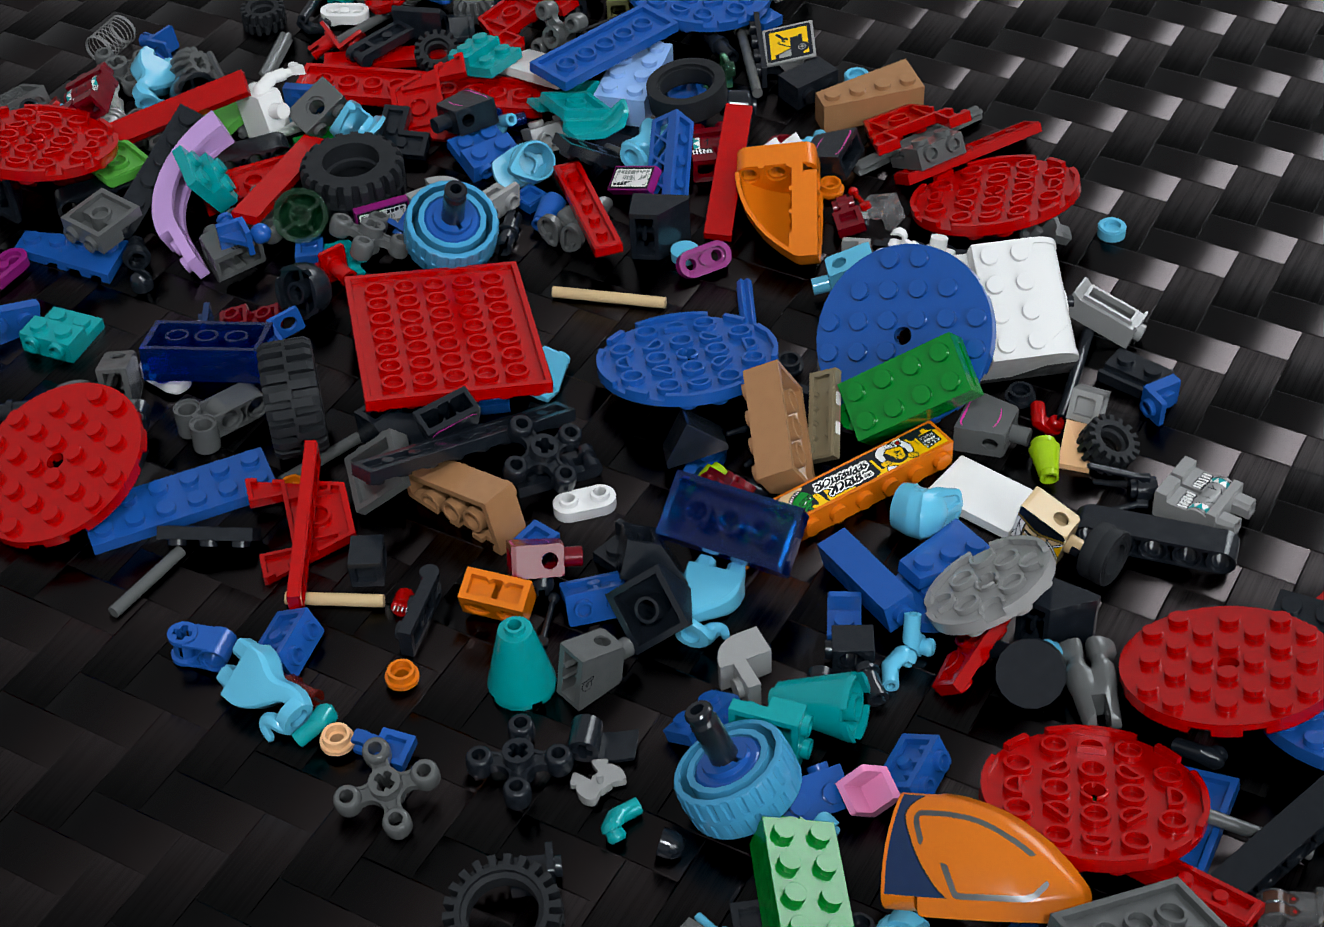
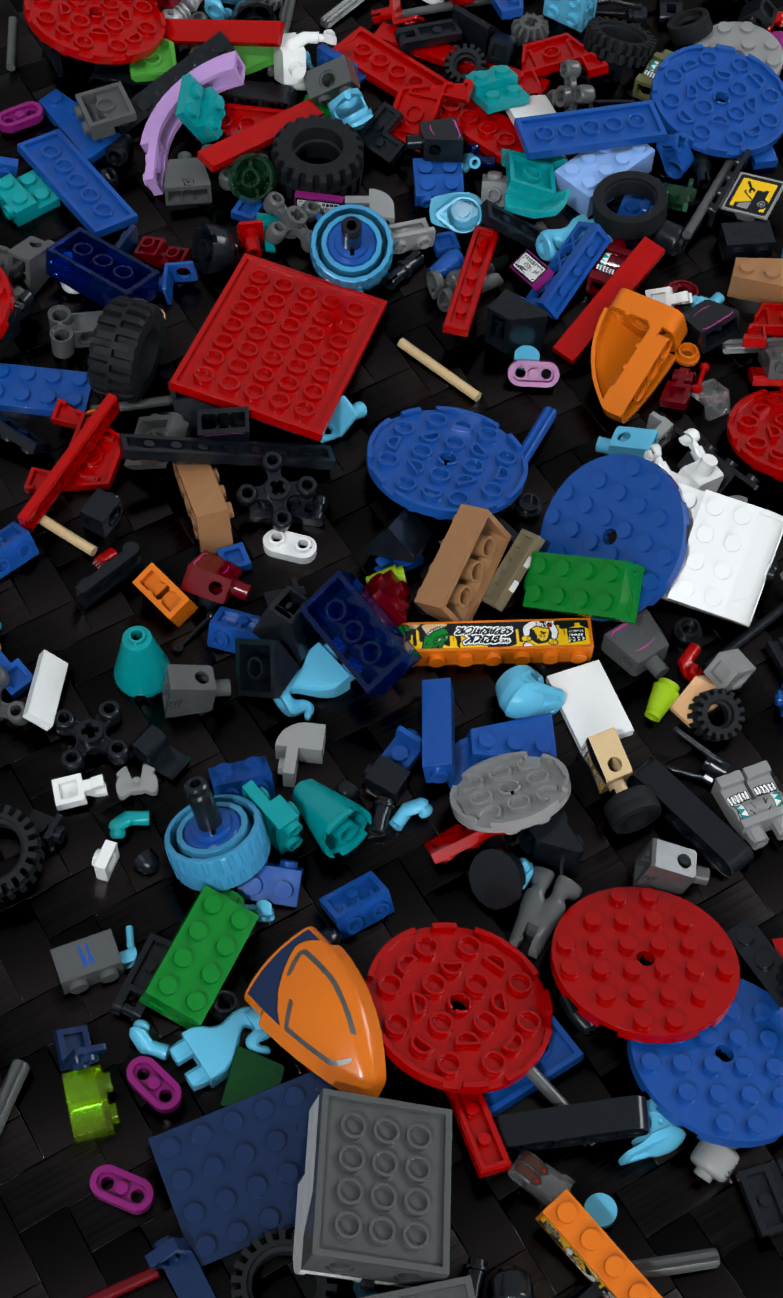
camera: 25 degrees right, 15 degrees up
blue piece [215,212,271,256] -> none
orange plate [385,659,420,691] -> none
bright pink panel [835,764,900,817] -> none
medium azure arm [902,611,936,657] -> none
none -> blue plate [17,129,138,240]
none -> white tile [22,649,68,731]
none -> white plate [51,773,108,811]
none -> white plate [92,840,120,882]
none -> dark grey torso [633,838,710,894]
none -> blue piece [656,131,695,179]

